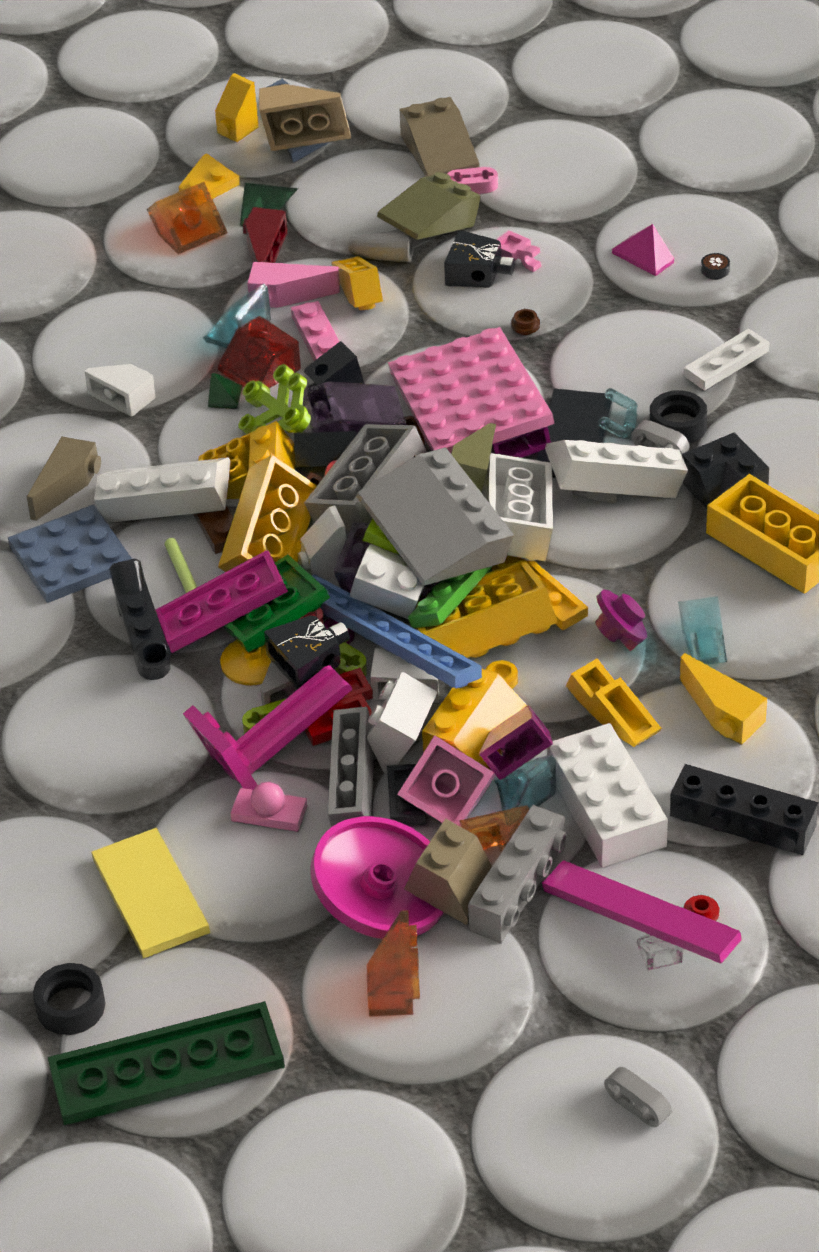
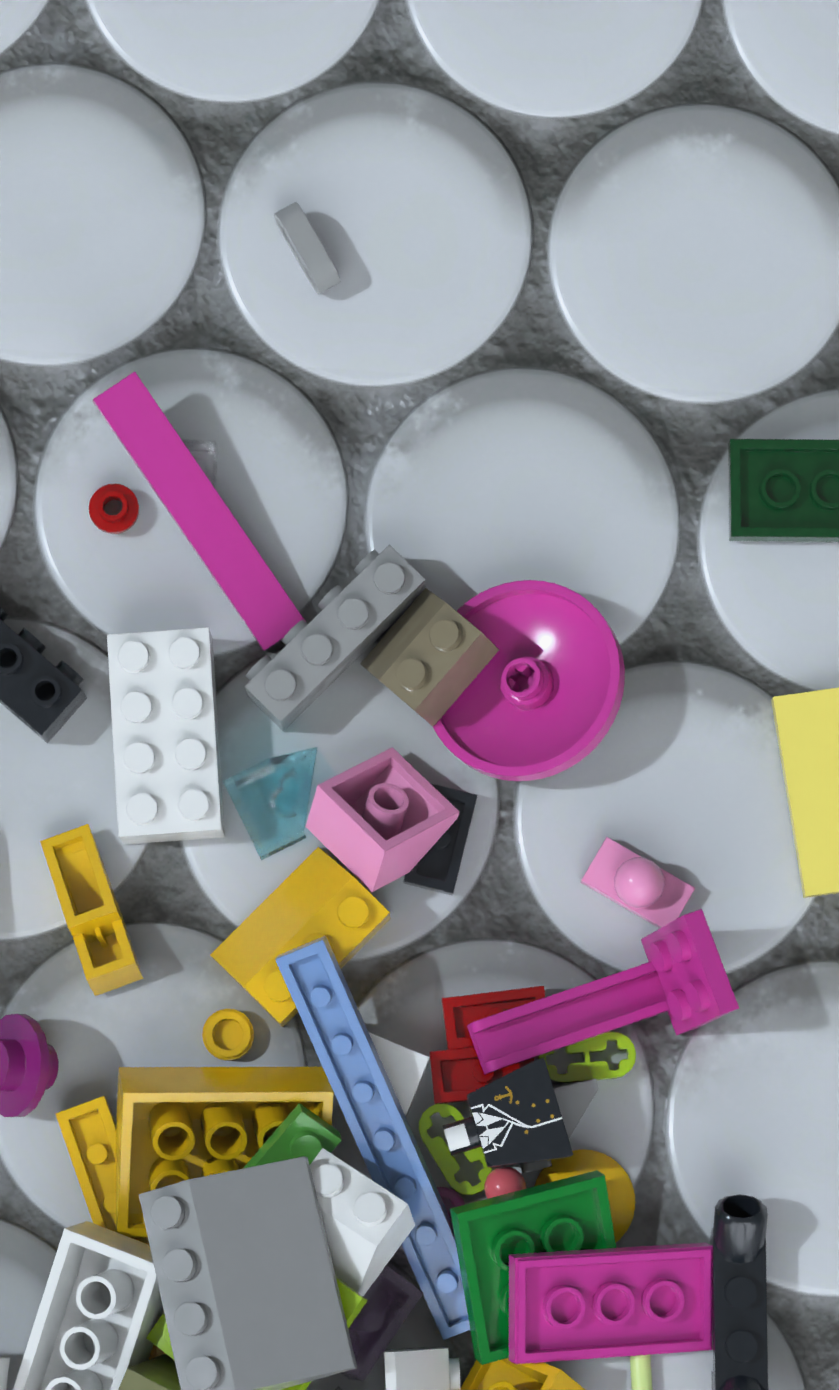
camera: 165 degrees left, 35 degrees up
light grey brick [328,707,374,827] -> none
white slope [367,672,437,774] -> none
clear orange slope [367,910,420,1017] -> none
clear orange slope [460,805,529,852] -> none
magenta torso [479,705,553,780] -> none

